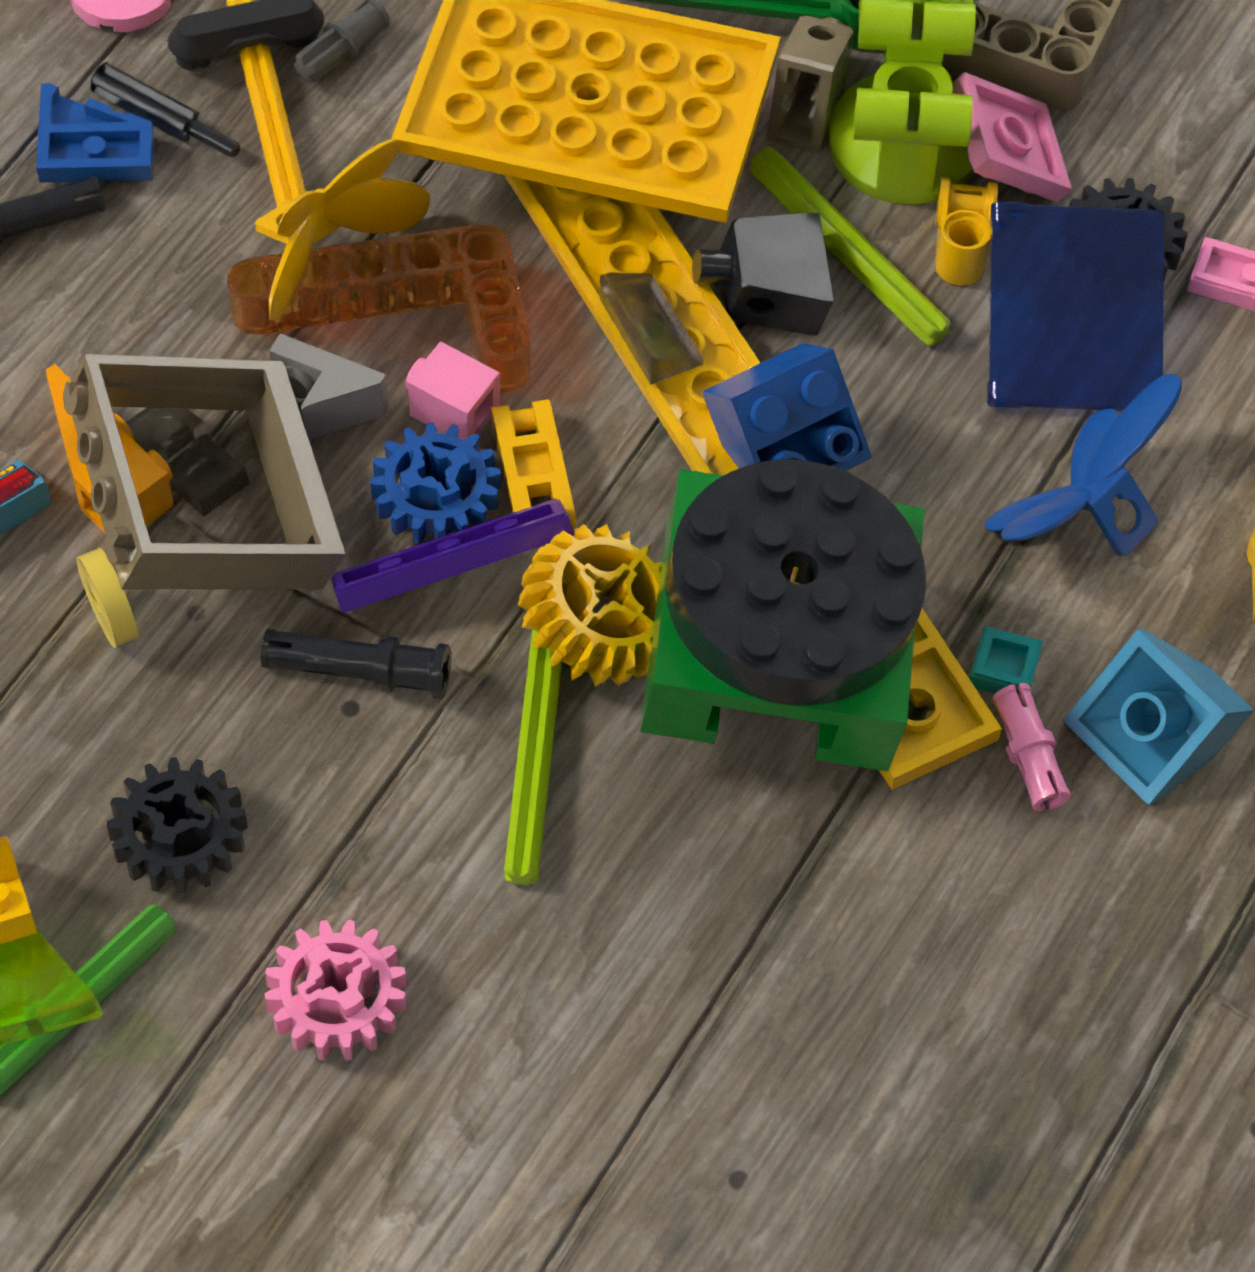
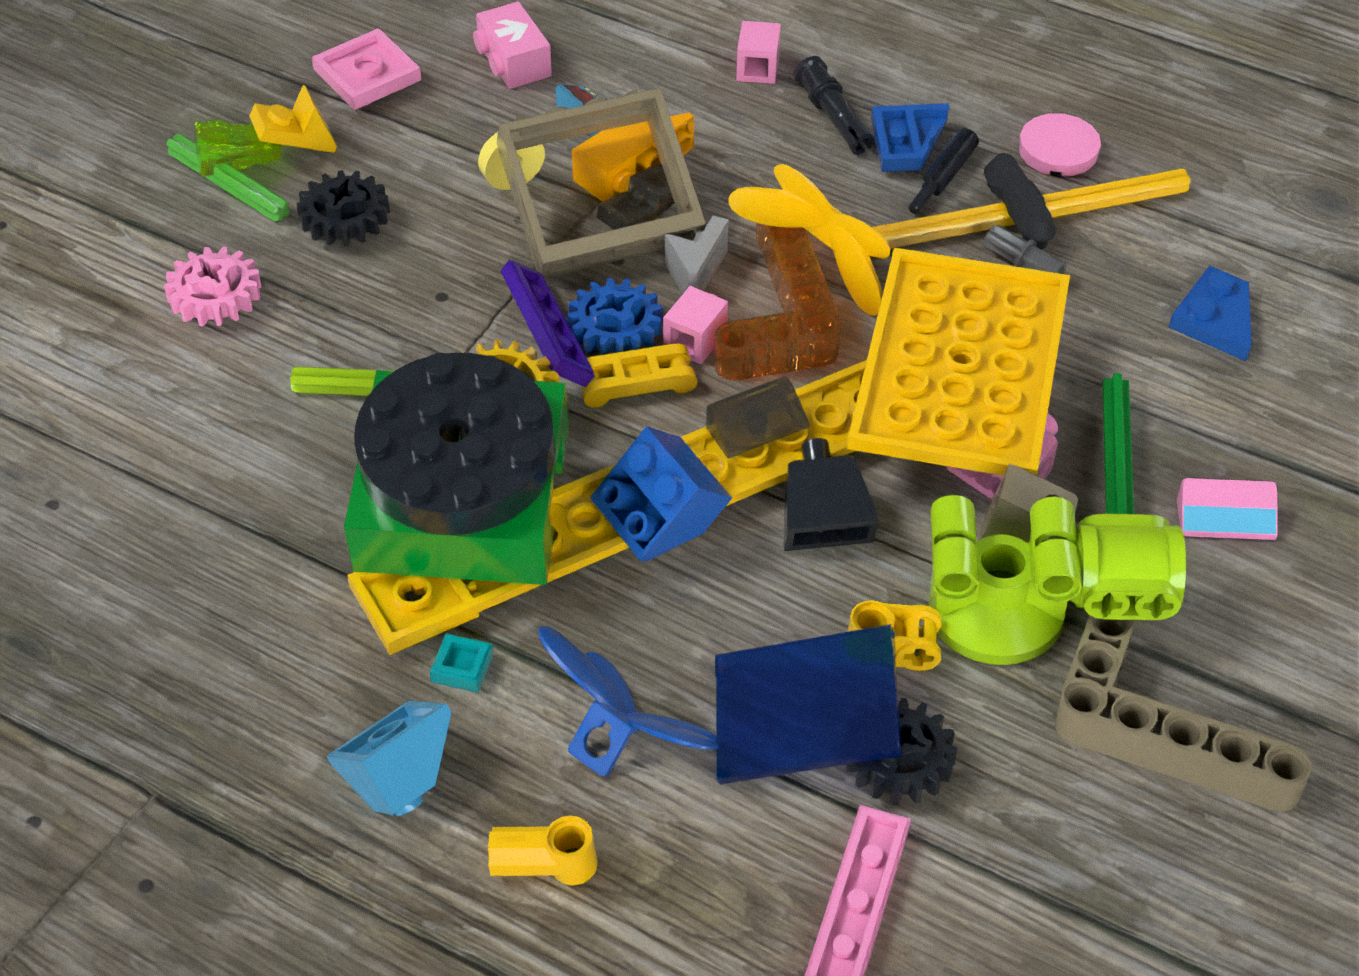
camera: 90 degrees right, 10 degrees down
black pin [260,628,452,699] -> none
lime axle [750,146,951,347] -> none
bright pink plate [952,72,1072,202] -> none
bright pink pin [992,683,1071,811] -> none

